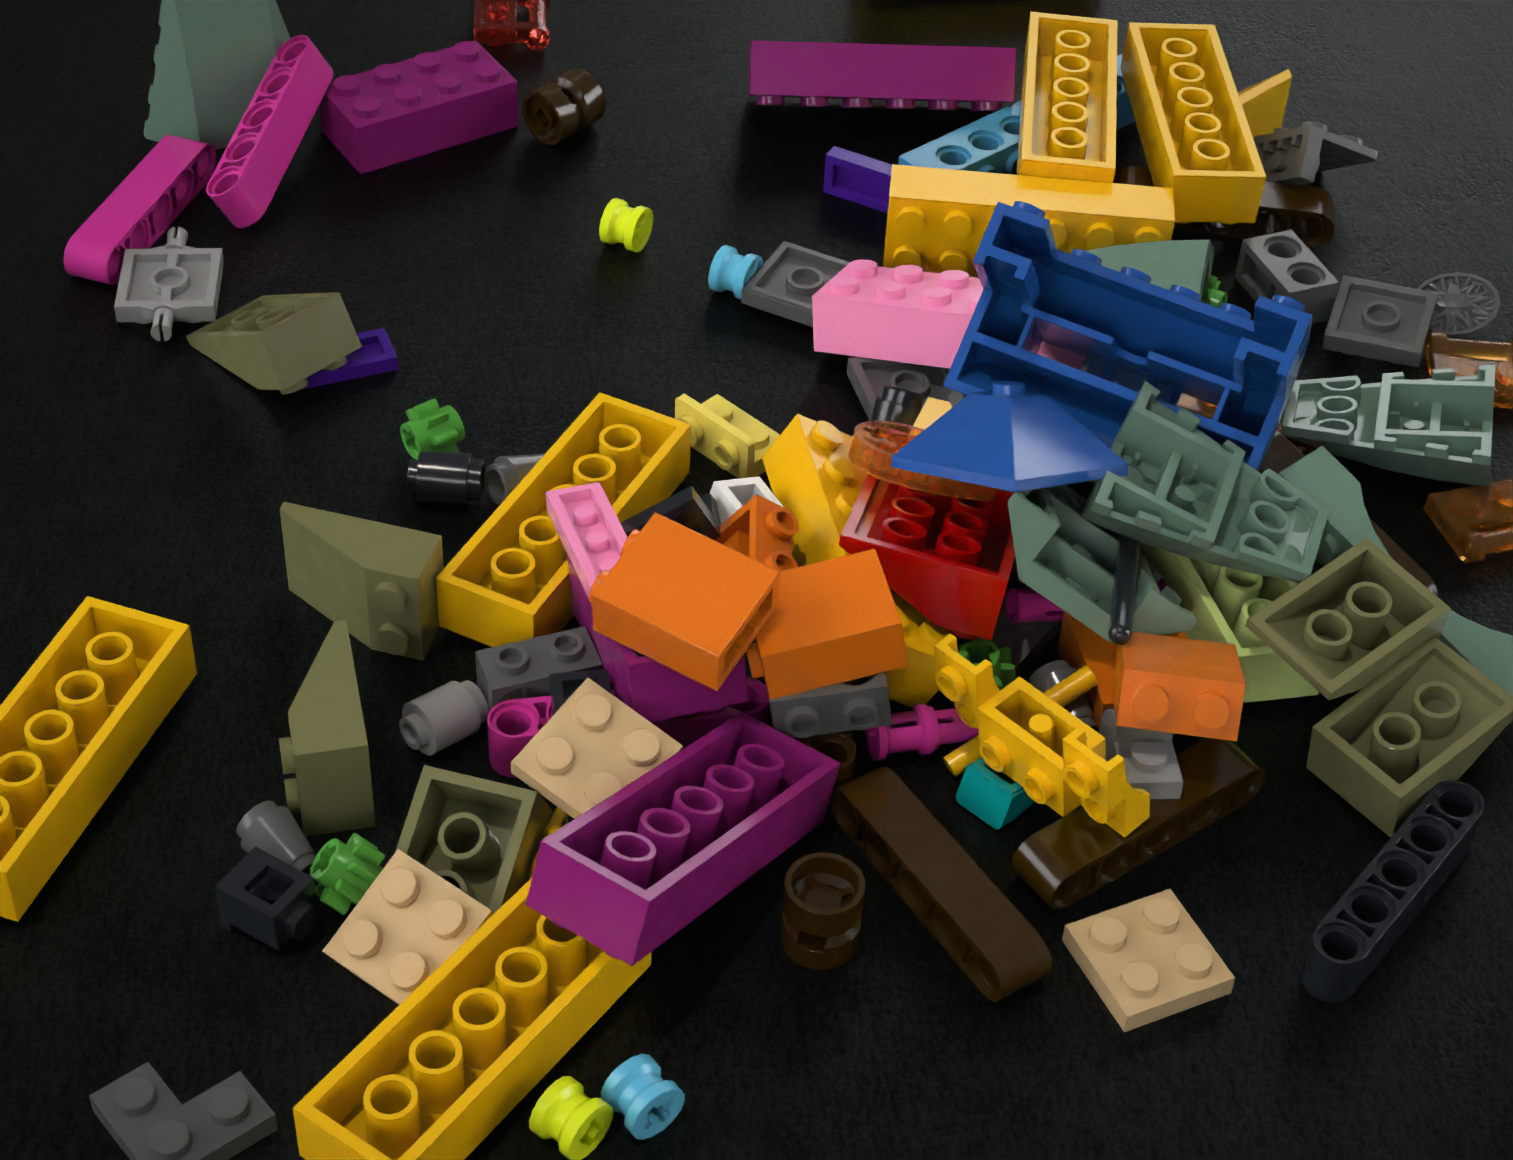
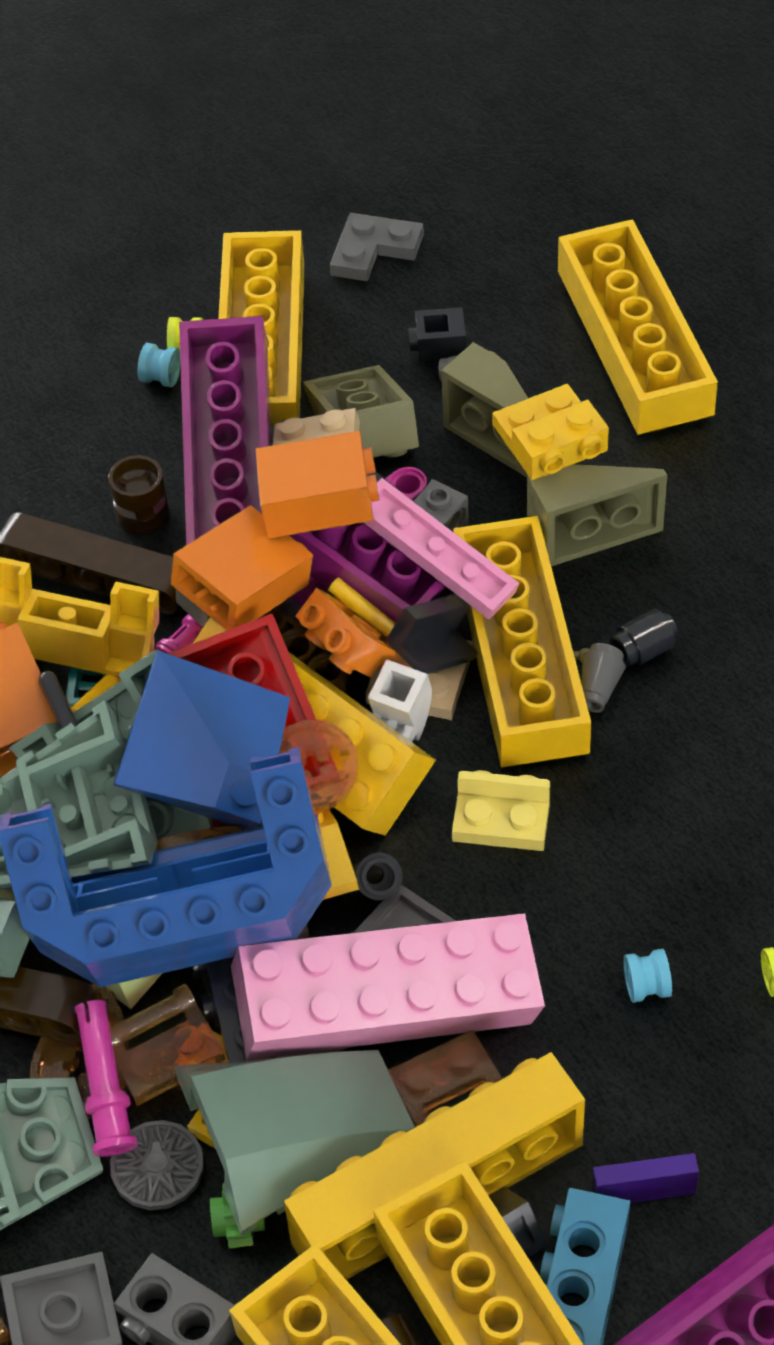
camera: 150 degrees right, 10 degrees up
bright green gear [310,833,385,915] -> none
tan plate [323,849,494,1005] -> none
light grey brick [399,680,489,756] -> none
bright green gear [400,398,465,460] -> none
dark grey plate [741,241,850,327] -> none
none -> yellow plate [492,383,609,480]

